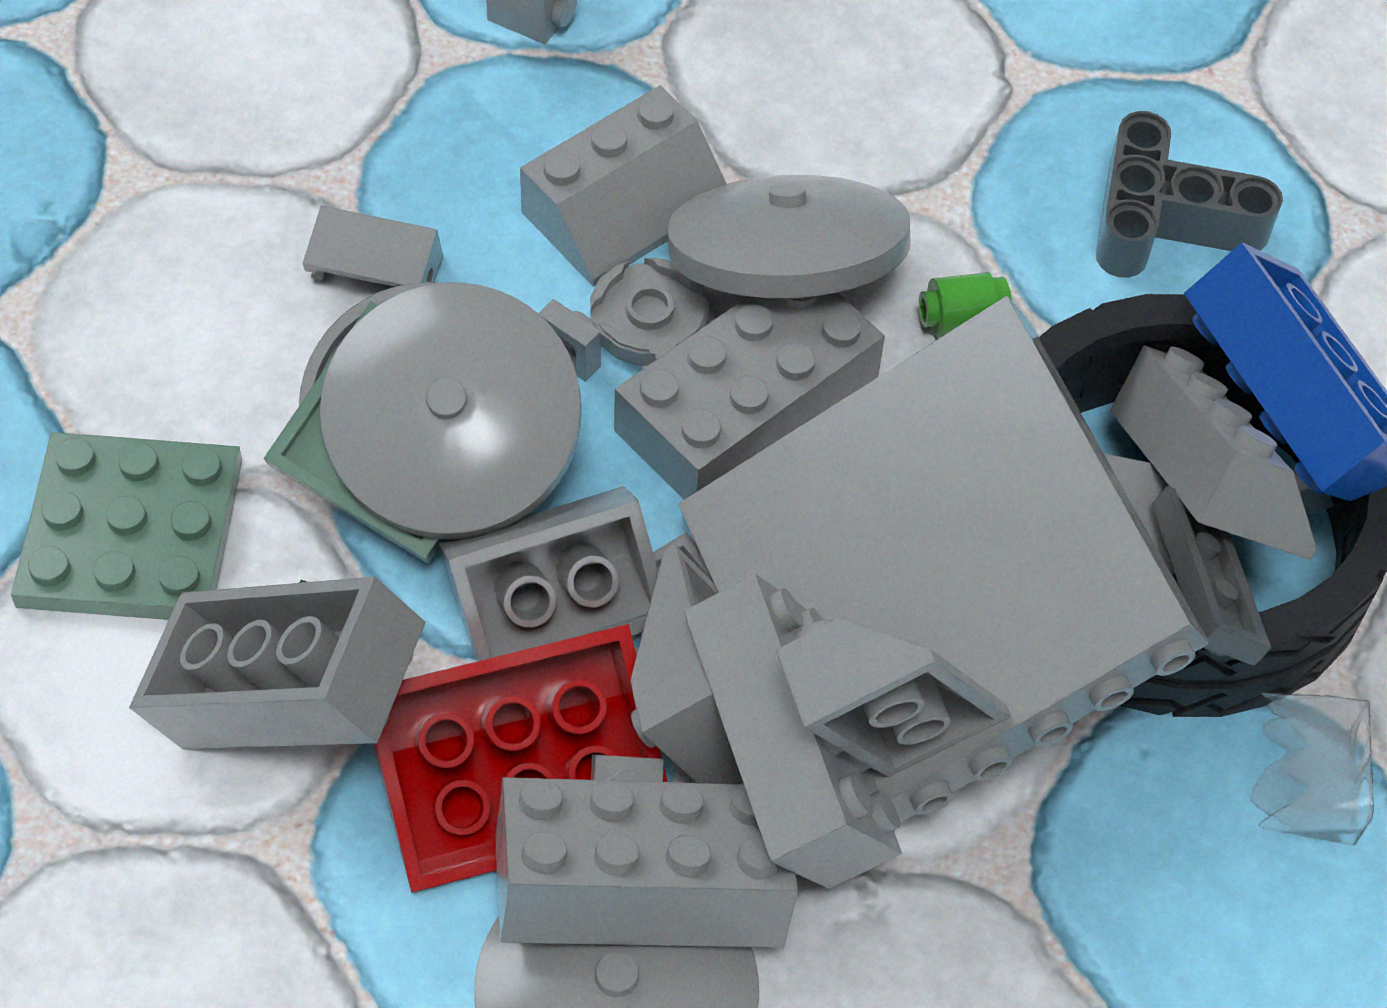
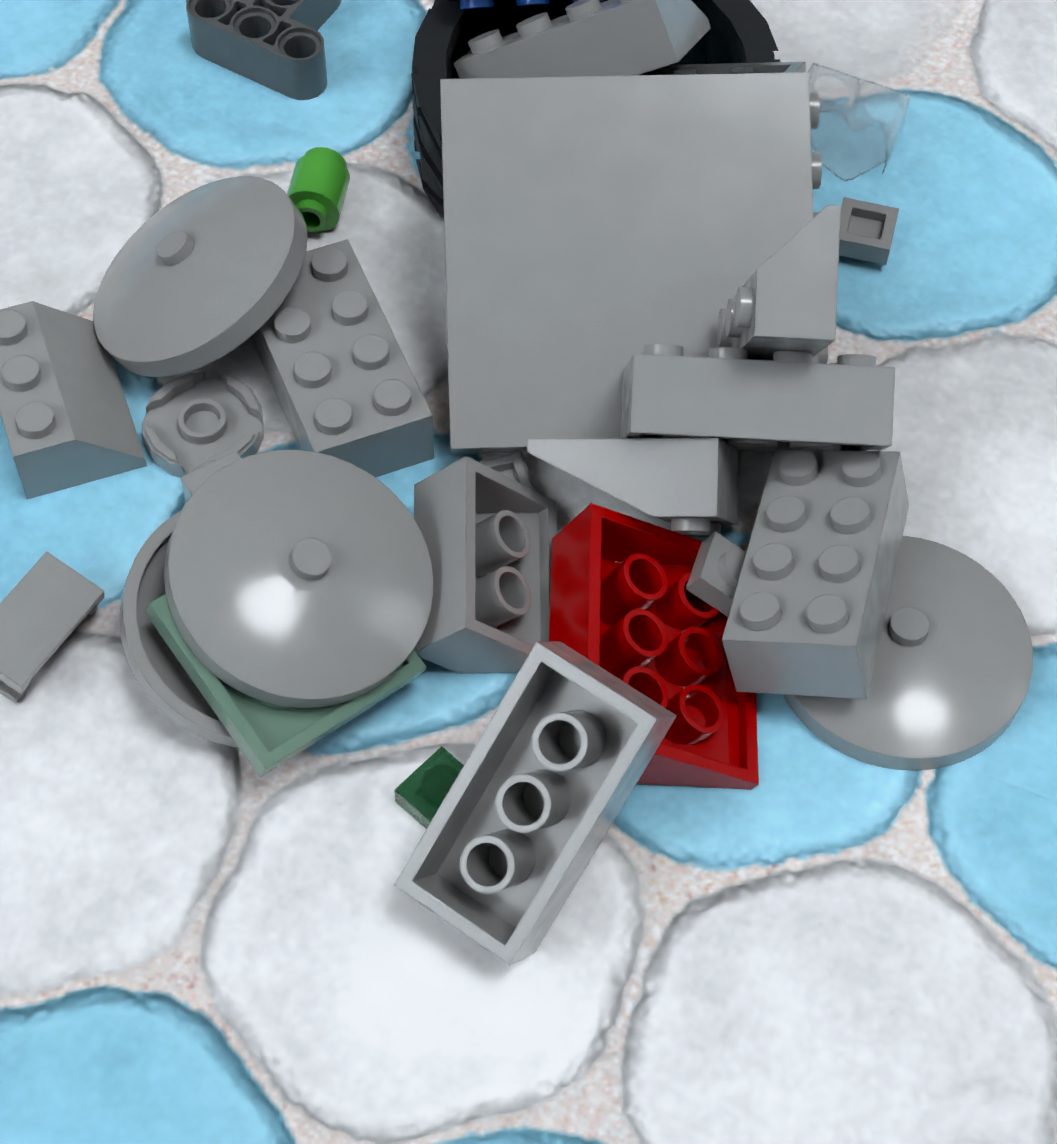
camera: 70 degrees left, 0 degrees up
sand green plate [11,432,242,620] -> none
none -> light grey plate [839,197,899,265]

